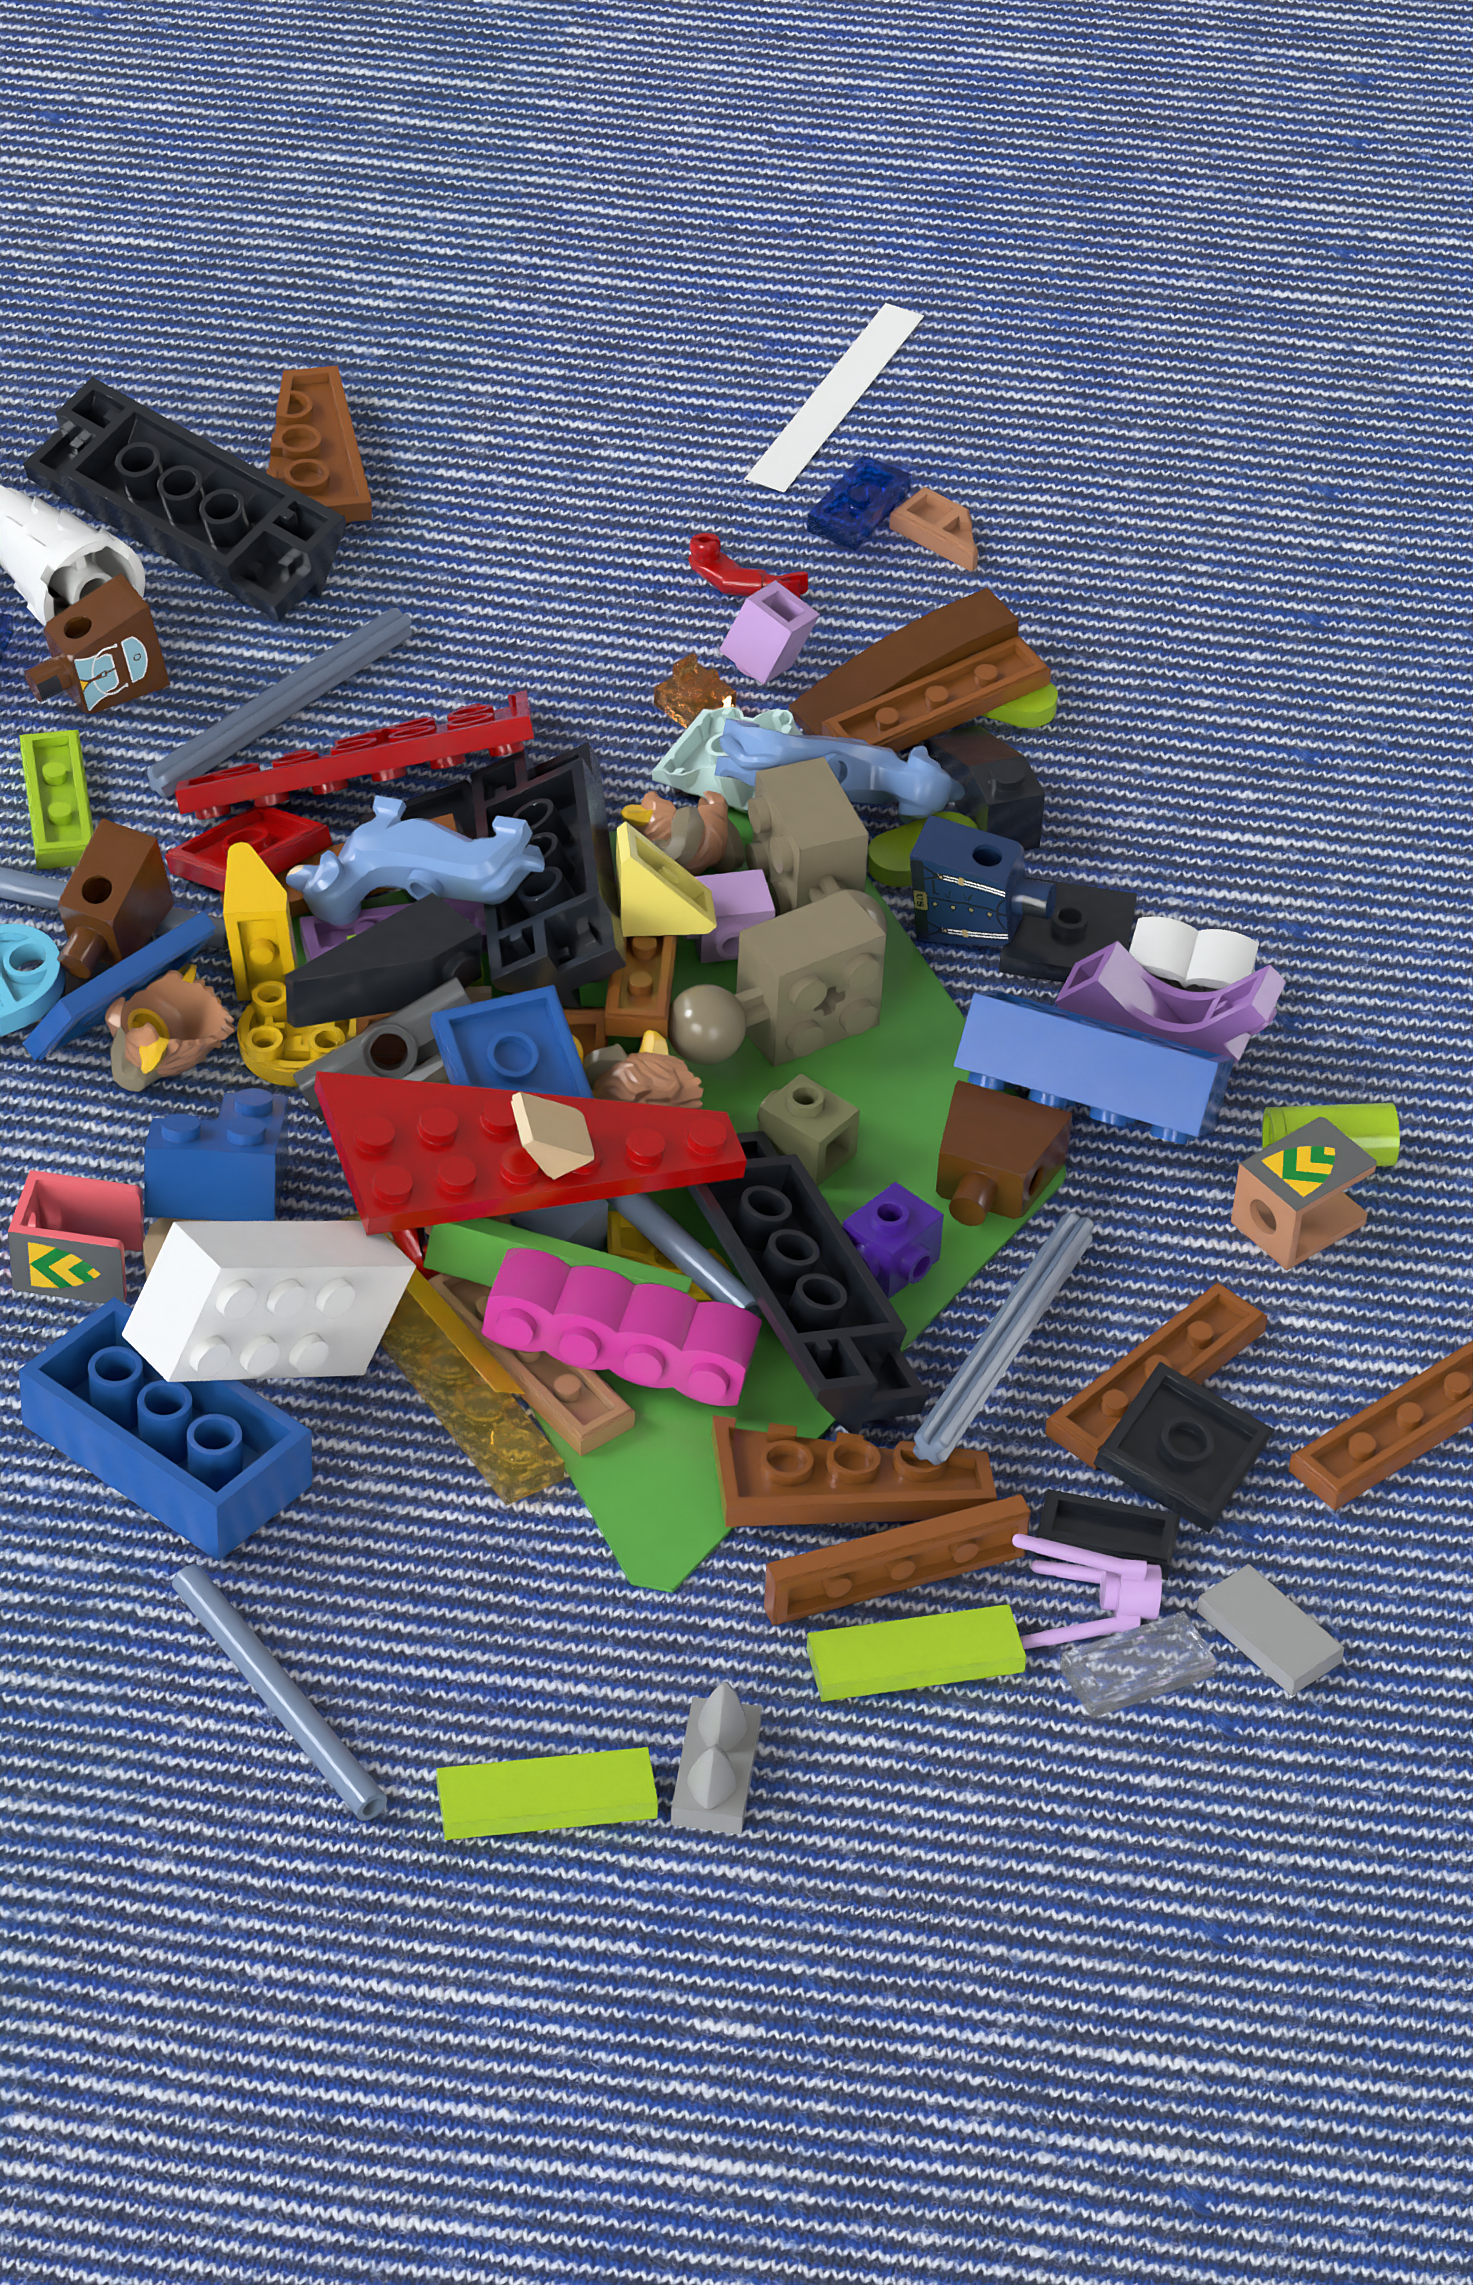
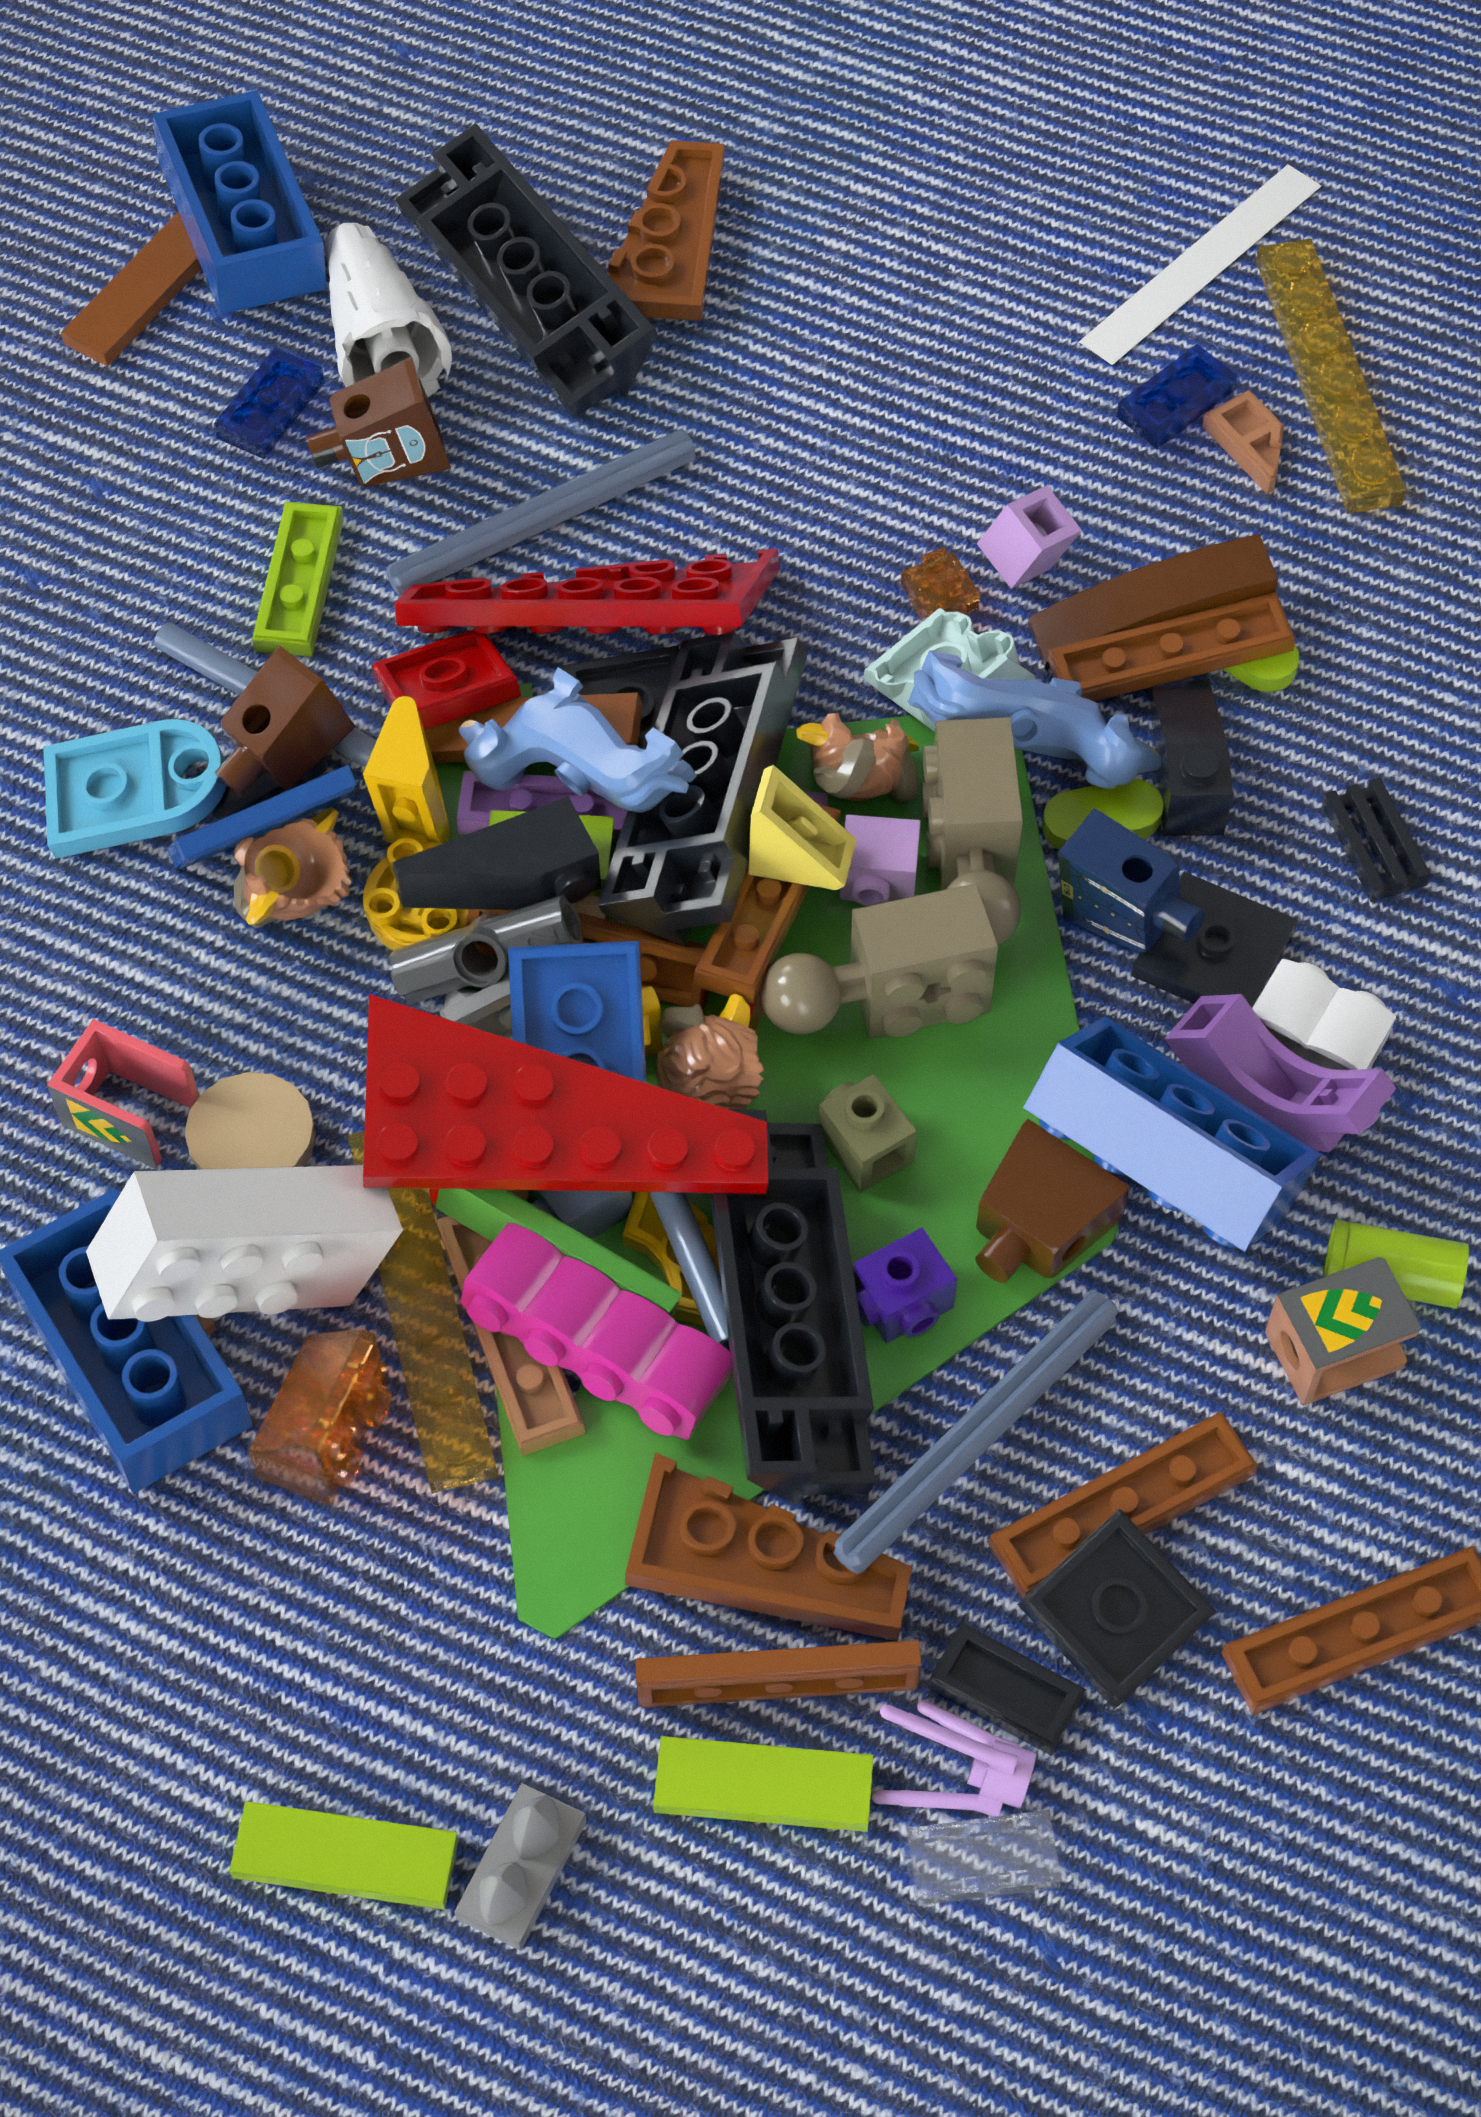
camera: 20 degrees right, 15 degrees up
blue brick [144,1088,289,1221] -> none
sand blue piece [172,1564,387,1821] -> none
yellow sticker [383,1233,525,1394] -> none
tan slope [511,1092,595,1180] -> none
red arm [688,533,809,599] -> none
light grey tile [1197,1564,1344,1696] -> none
none -> clear orange slope [248,1329,392,1506]
none -> clear yellow plate [1256,238,1406,514]
none -> black tile [1322,777,1431,902]

